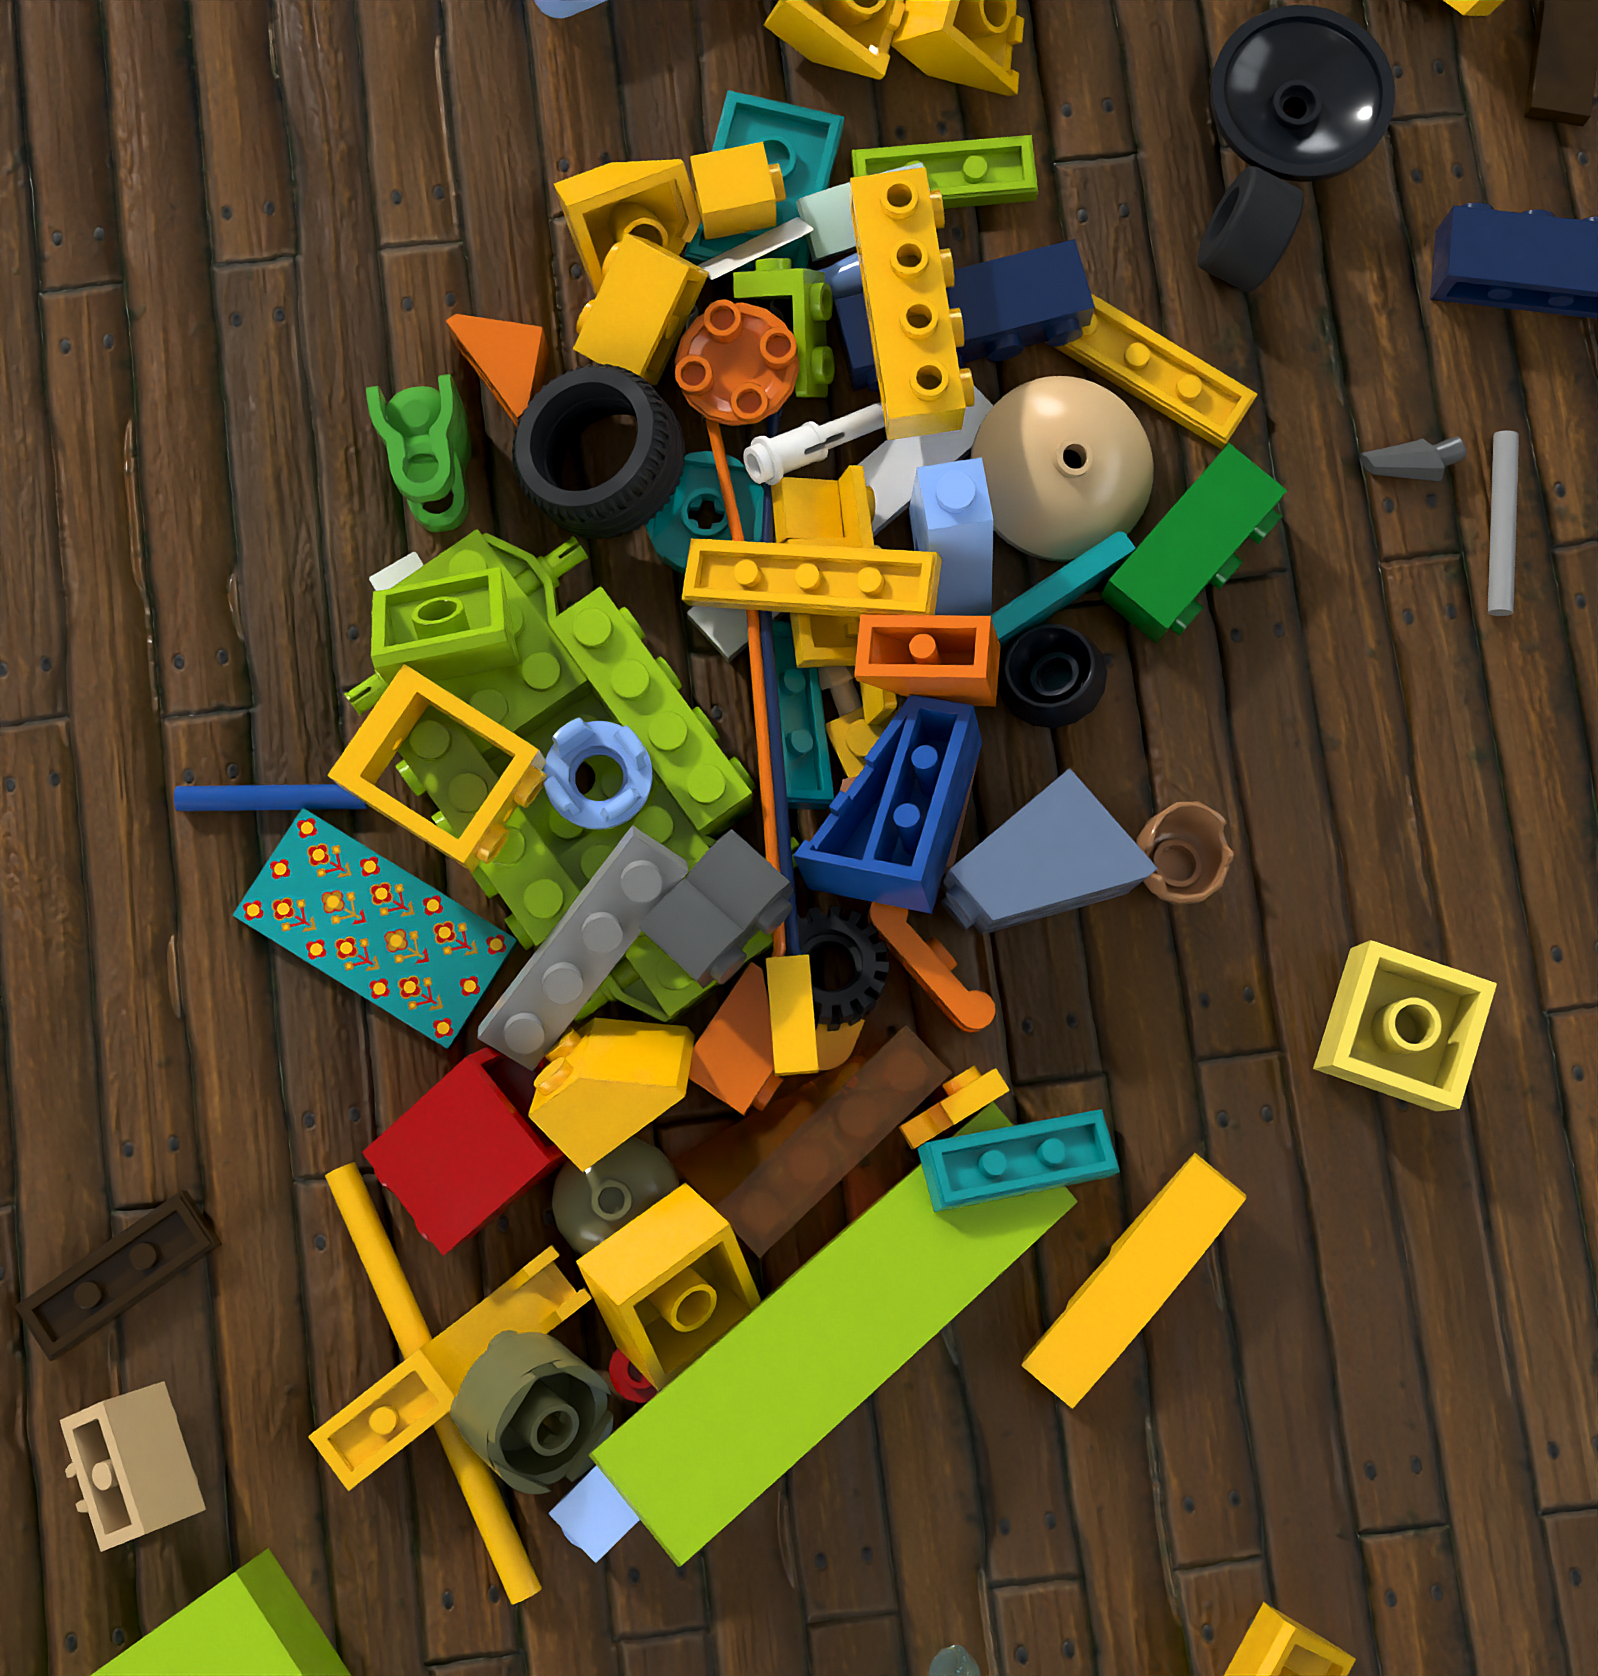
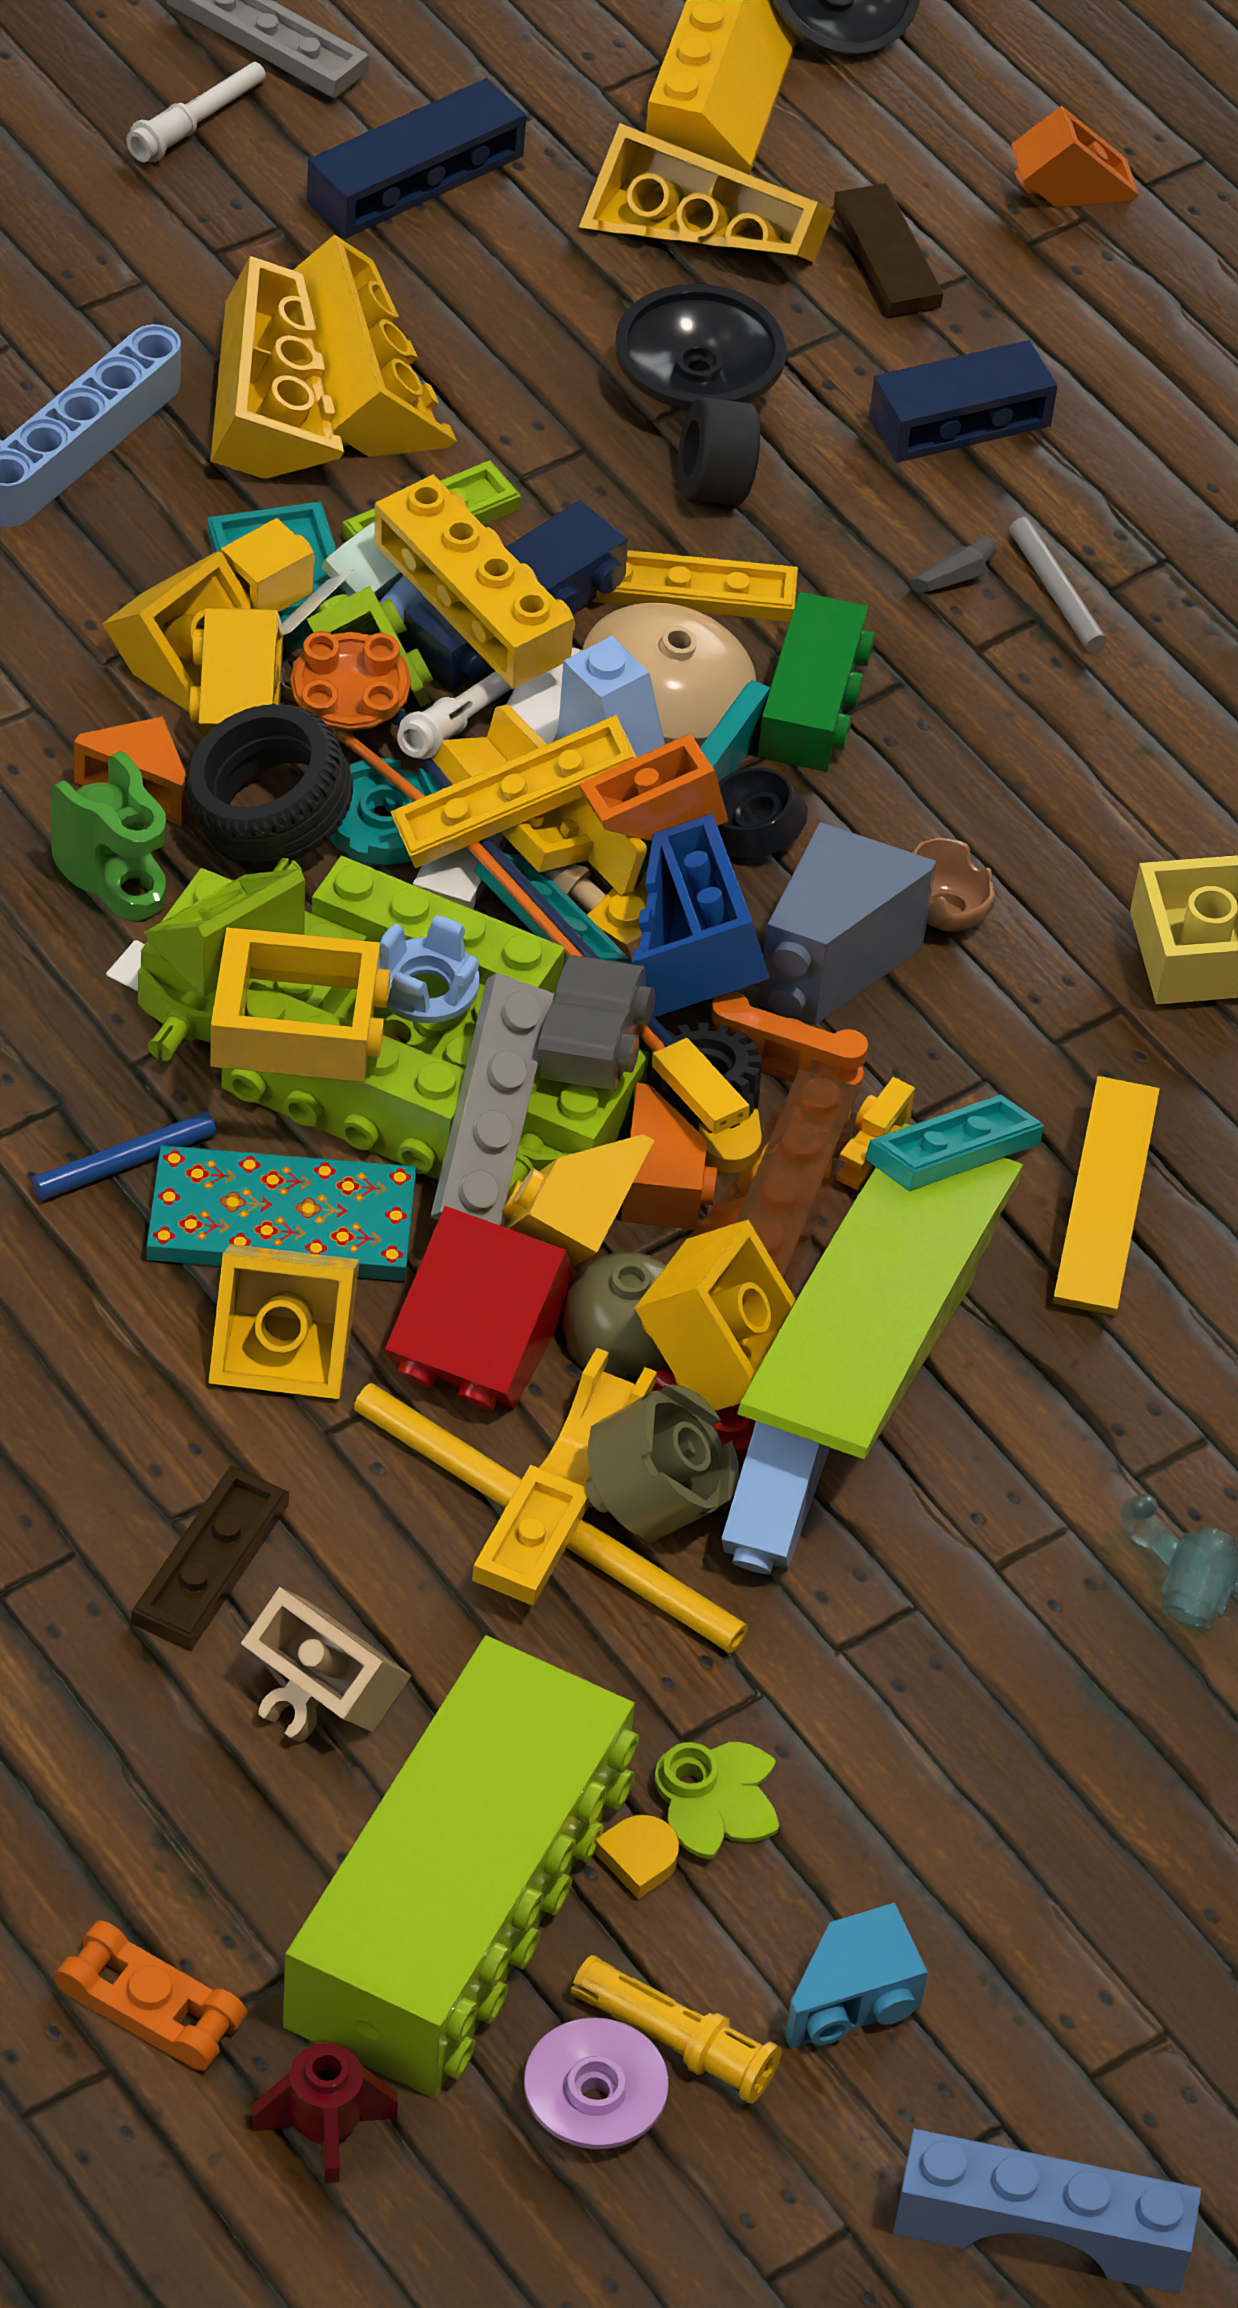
camera: 30 degrees left, 30 degrees down
none -> yellow slope [208,1244,360,1399]

